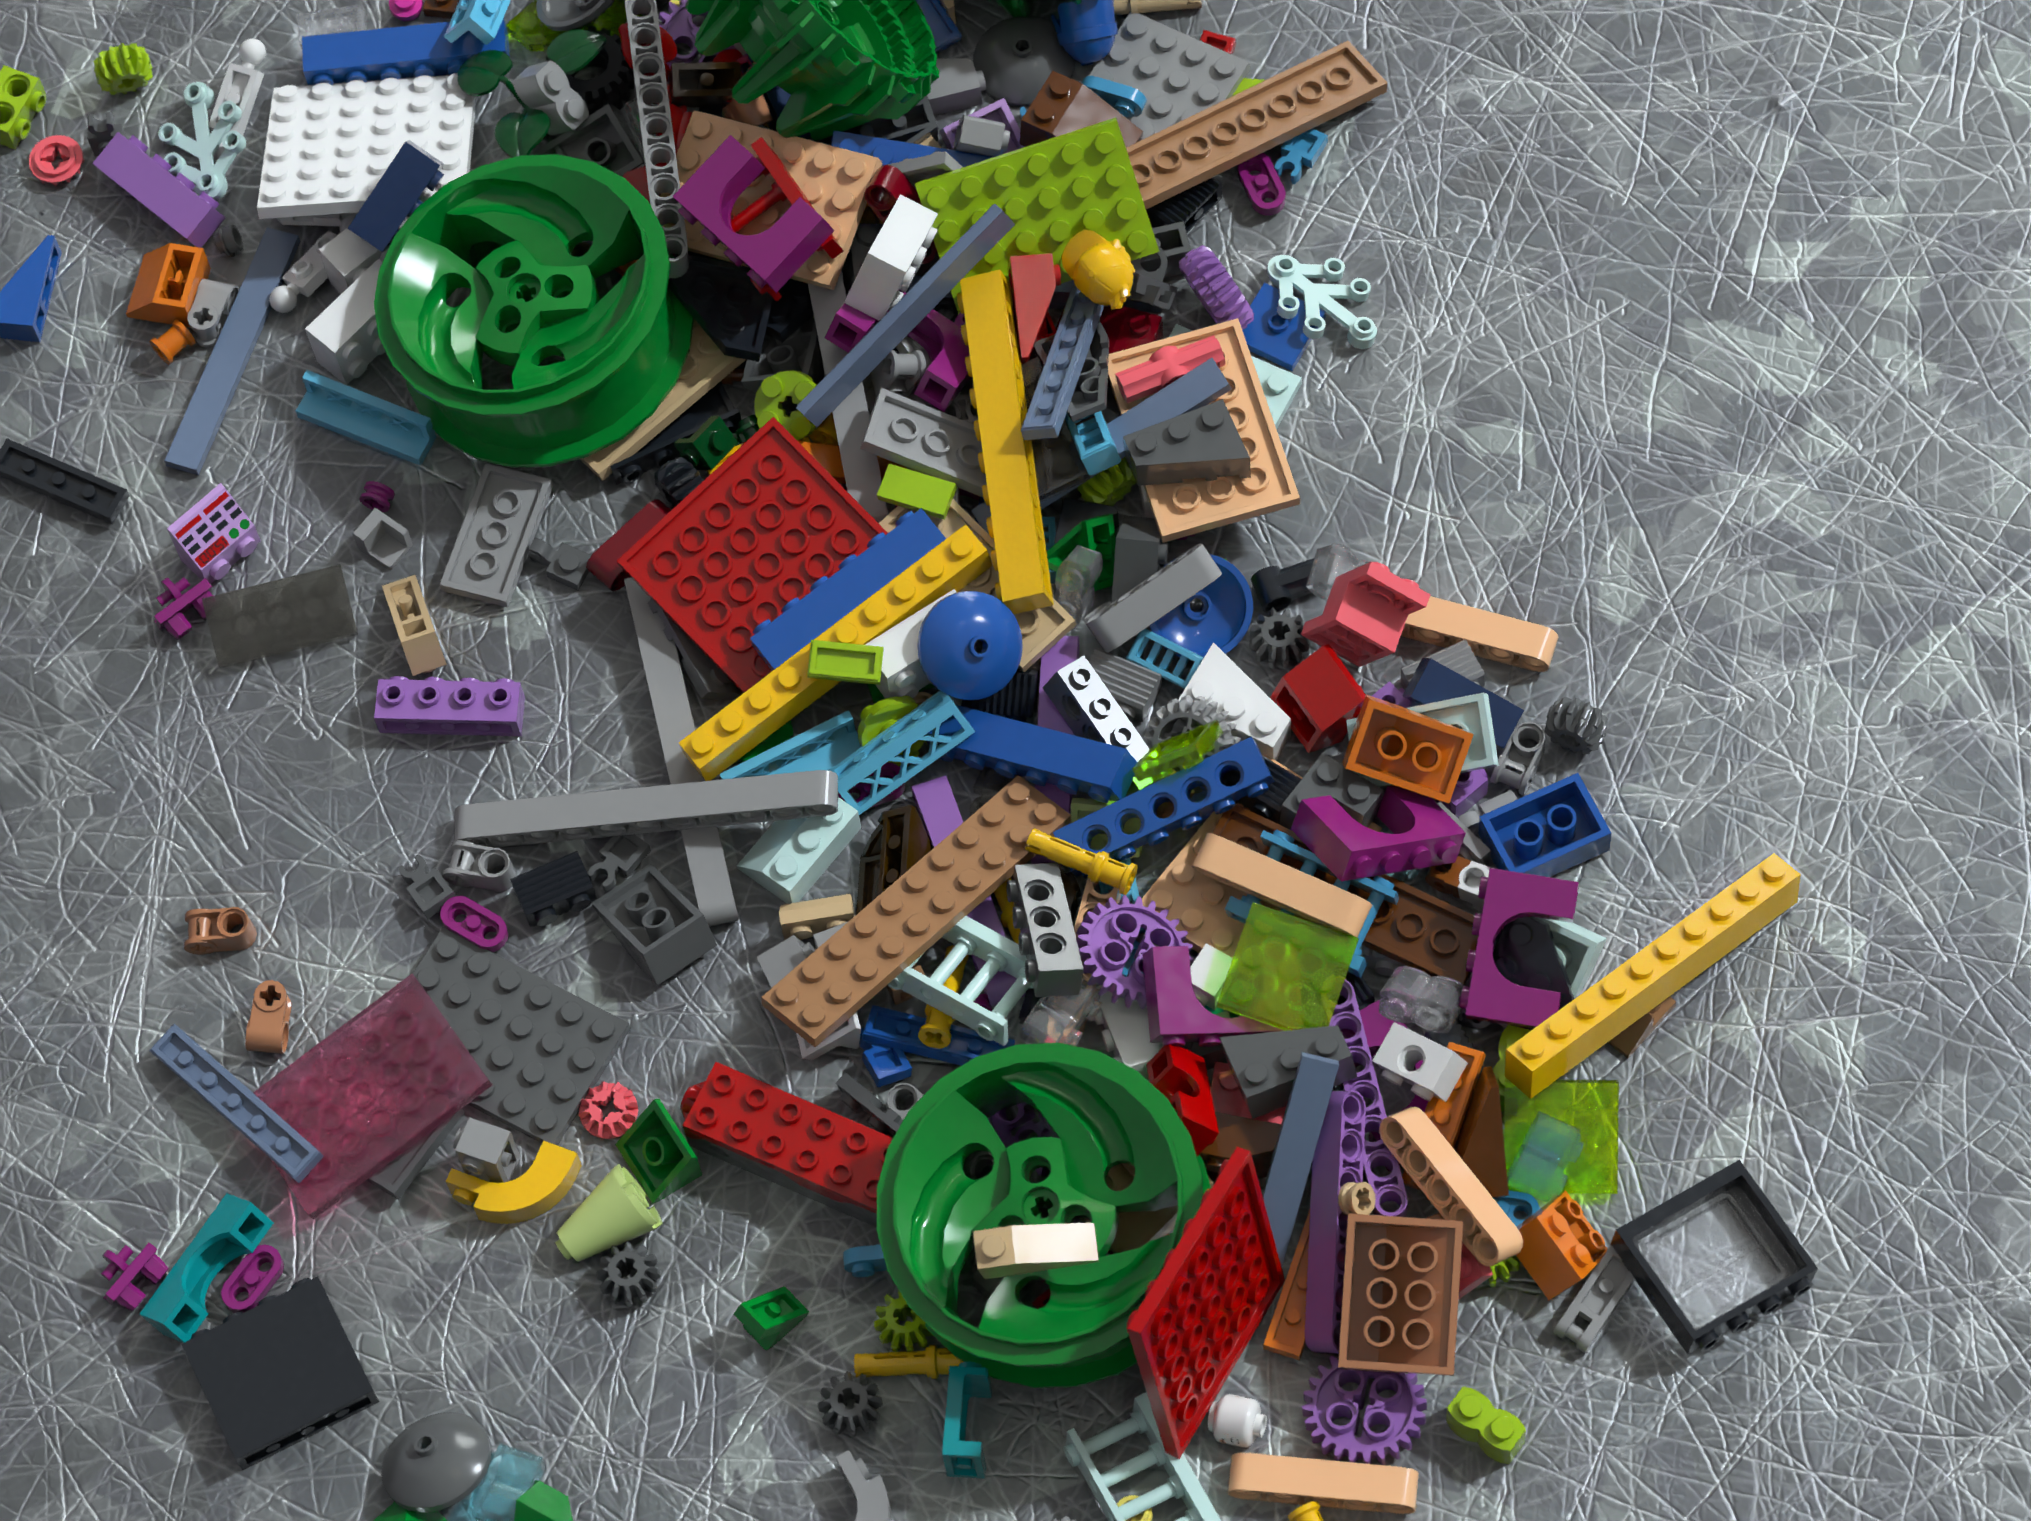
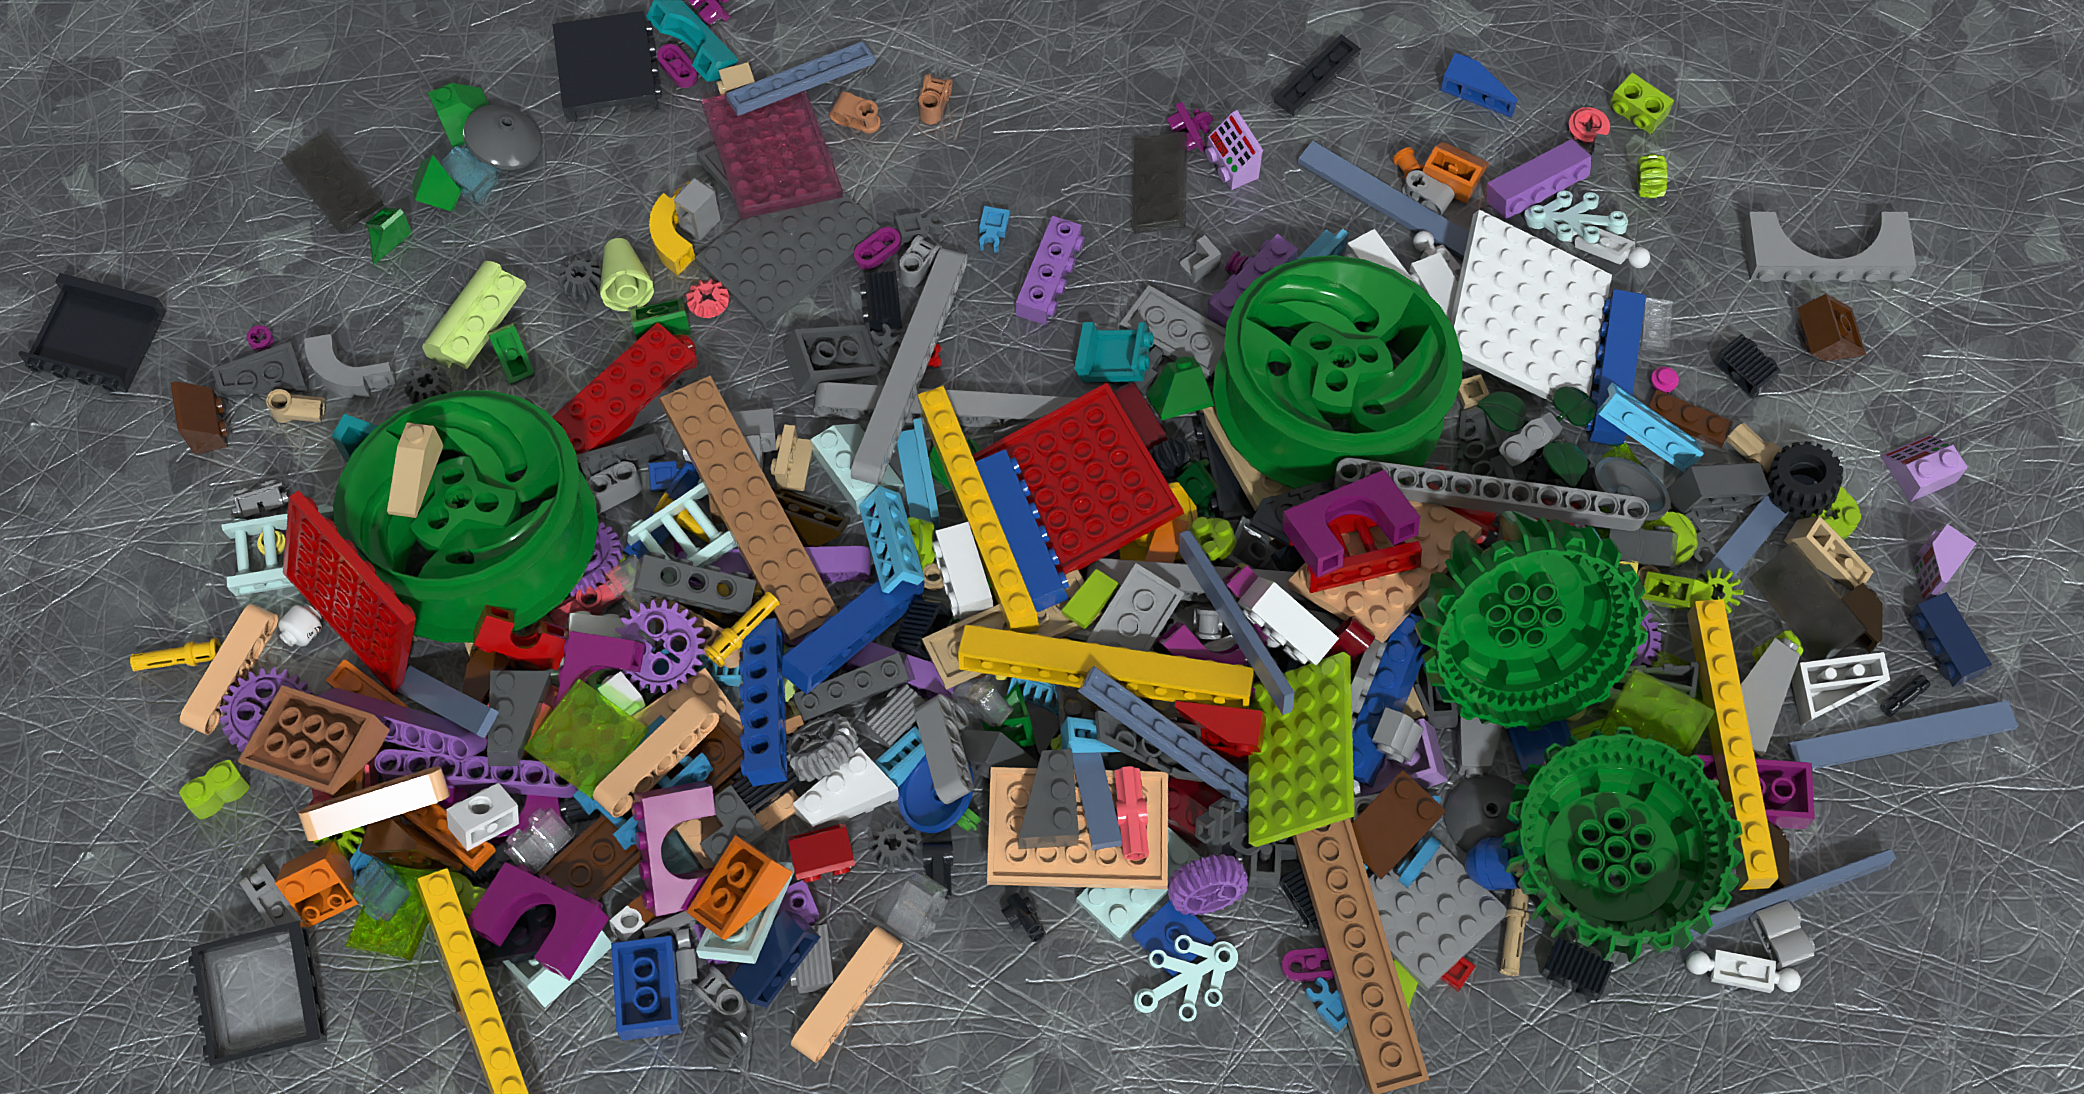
camera: 100 degrees right, 0 degrees up
dark blue brick [347,140,444,252] -> none
tan slope [382,575,447,676] -> none
lime tile [807,640,884,685] -> none
blue dish [917,591,1023,700] -> none
yellow hair [1061,230,1135,310] -> none
clear neon green plate [1132,720,1223,782] -> none
coral bracket [1301,562,1431,667] -> none
tan bush [1338,1182,1375,1216] -> none
none -> yellowish green brick [422,261,527,369]
none -> tan brick [716,62,755,105]
none -> dark azure plate [979,206,1010,253]
none -> black plate [1001,893,1046,942]
none -> teal panel [1074,322,1154,382]
none -> green slope [1146,356,1214,420]
none -> medium lavender brick [1207,234,1298,329]

